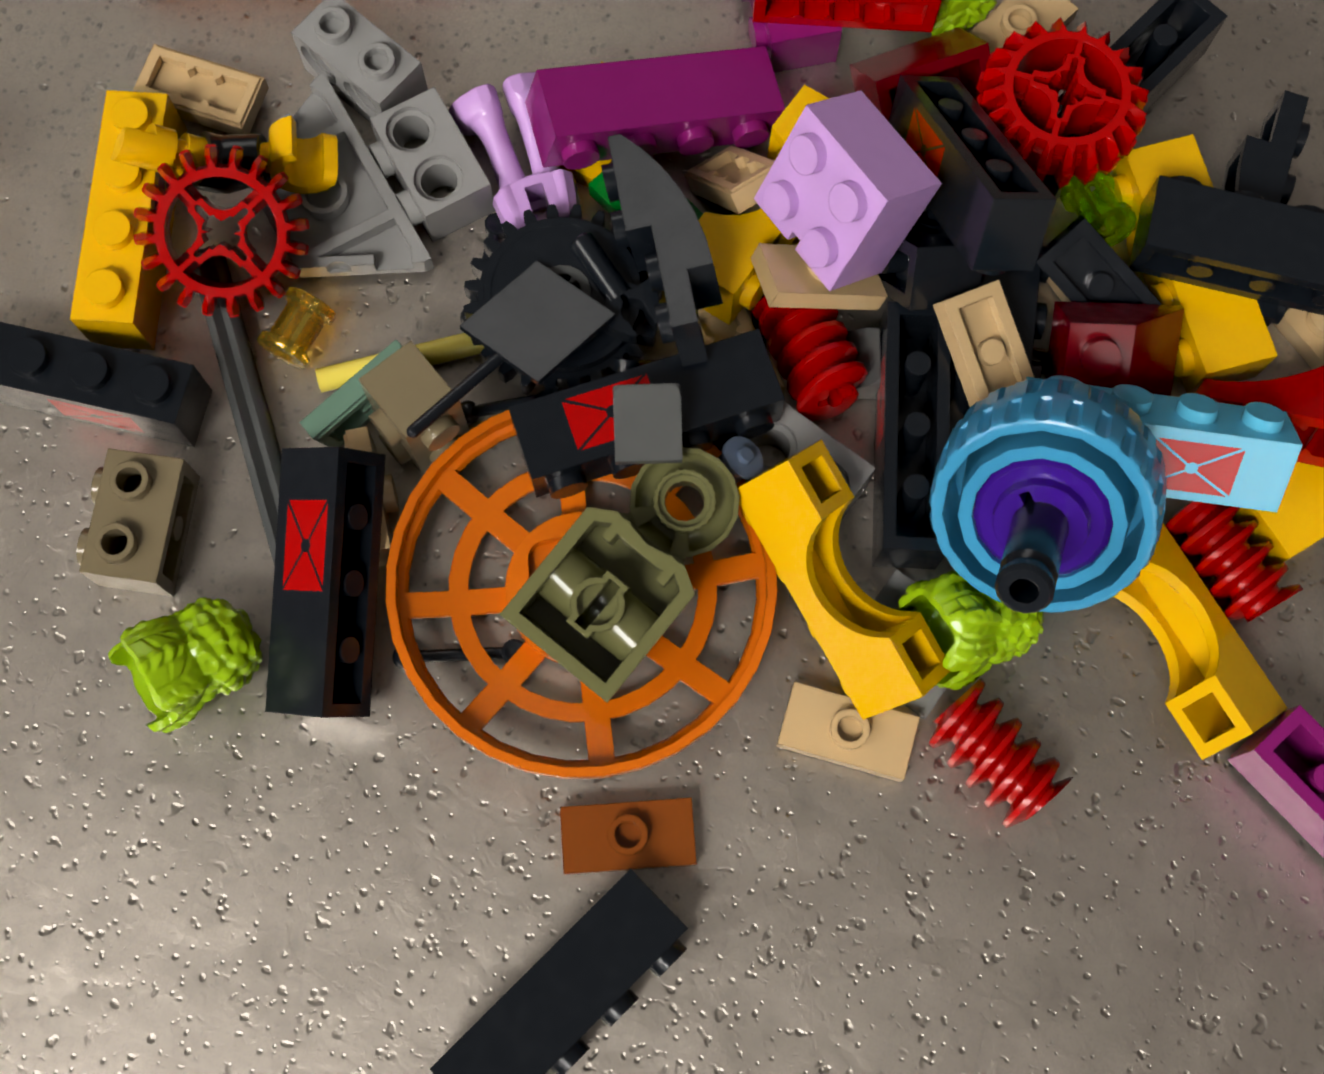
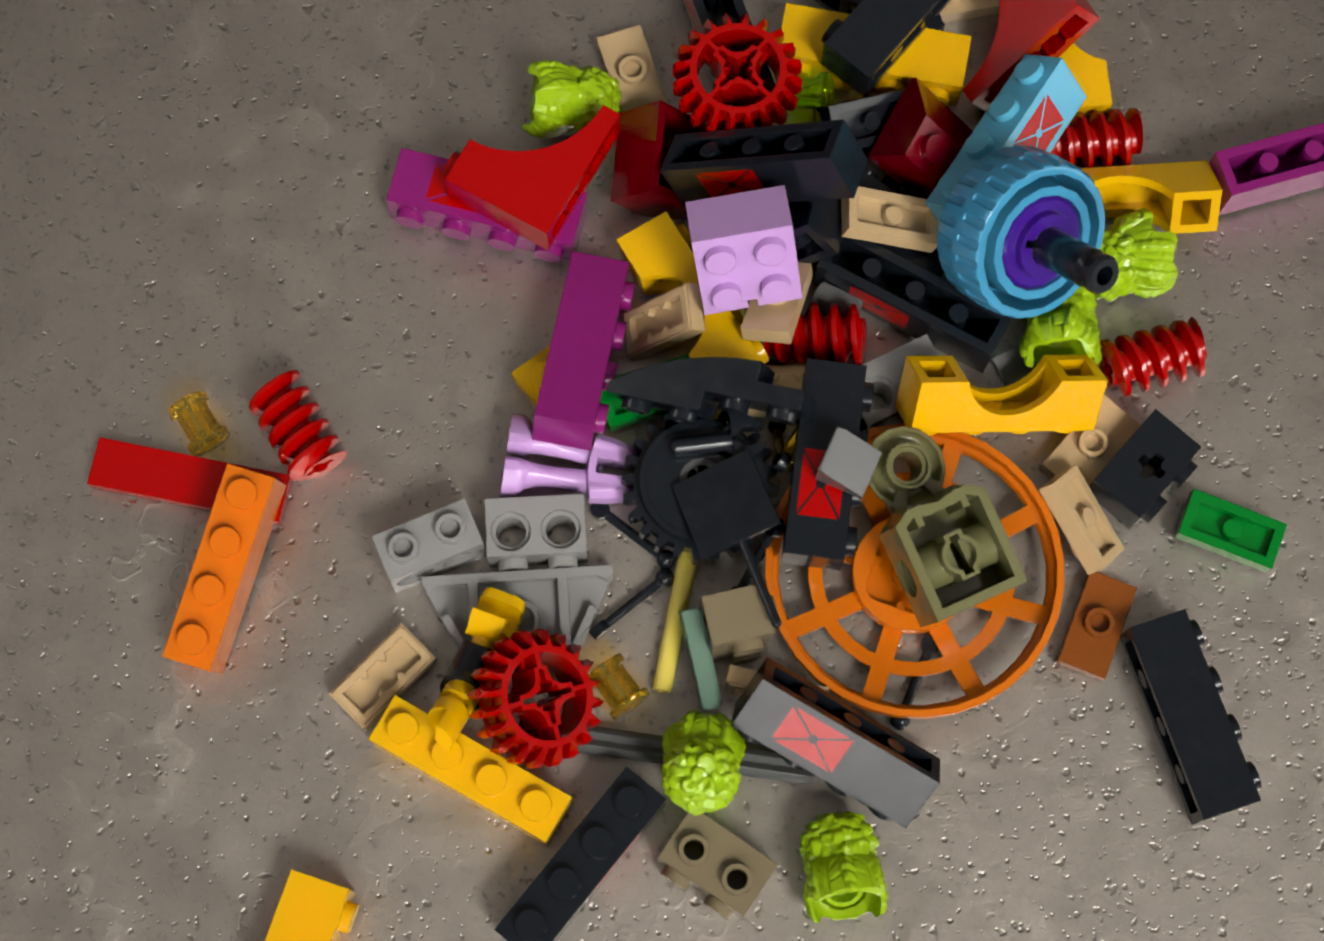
camera: 65 degrees left, 0 degrees up
sand blue piece [717,436,763,483] -> none
none -> black hinge [589,569,674,640]
none -> lime hair [661,709,746,816]
none -> tan plate [1039,464,1125,575]
none -> black brick [1089,409,1201,529]
none -> lime hair [1095,208,1179,302]
none -> green plate [1174,489,1287,573]

